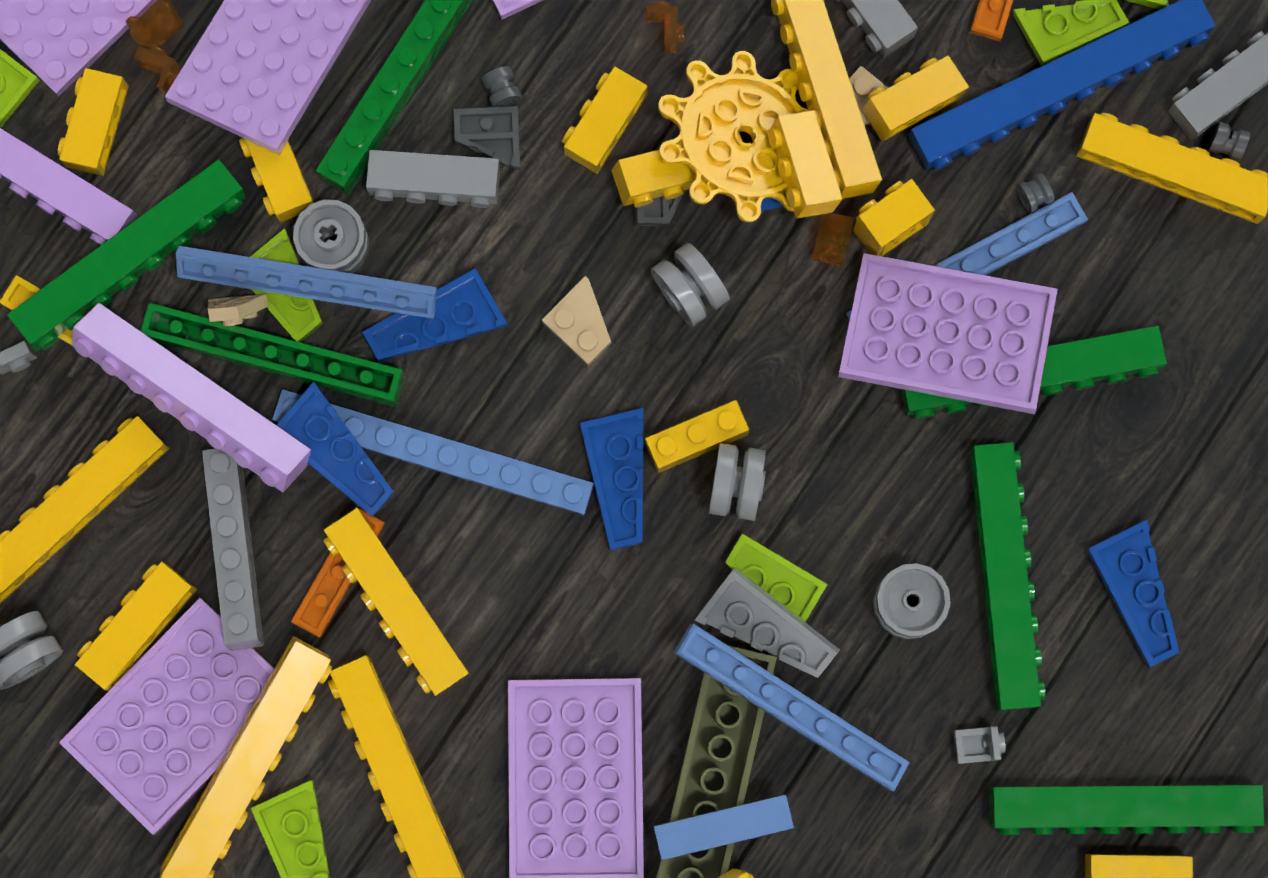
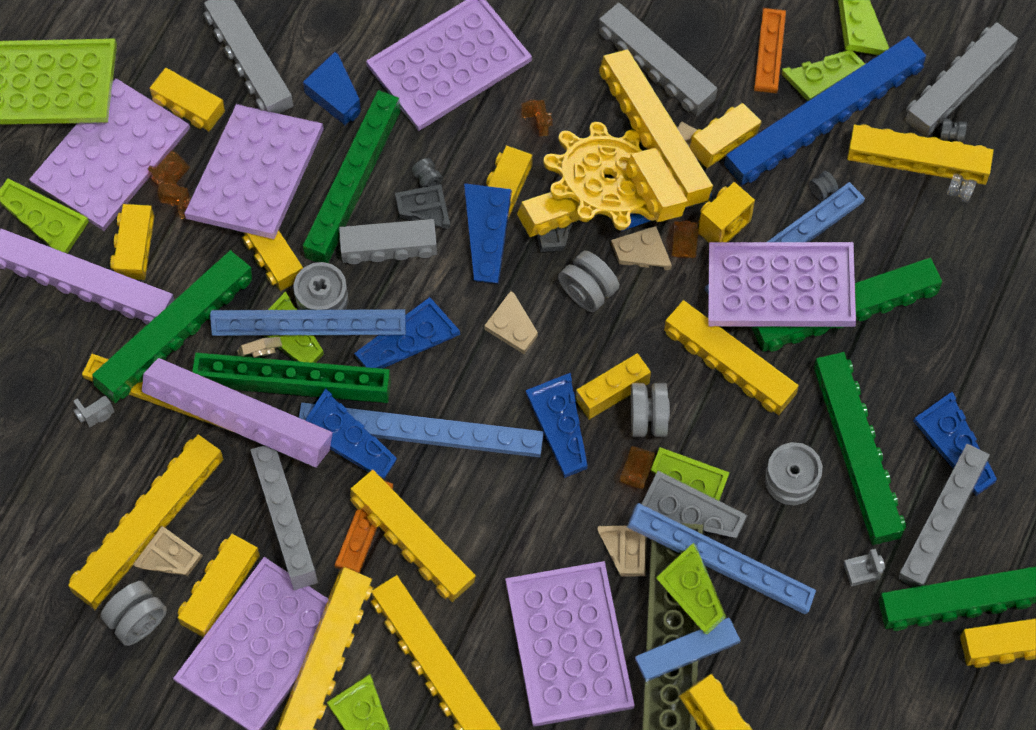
camera: 10 degrees left, 15 degrees down
none -> tan wing [133,526,203,576]
none -> blue wing [464,184,512,284]
none -> tan wing [598,526,647,577]
none -> tan wing [611,226,672,270]
none -> clear orange bracket [619,446,654,489]
none -> lime wing [656,543,726,635]
none -> yellow brick [664,300,799,415]
none -> light grey brick [899,444,990,588]
none -> clear wheel [946,173,977,203]

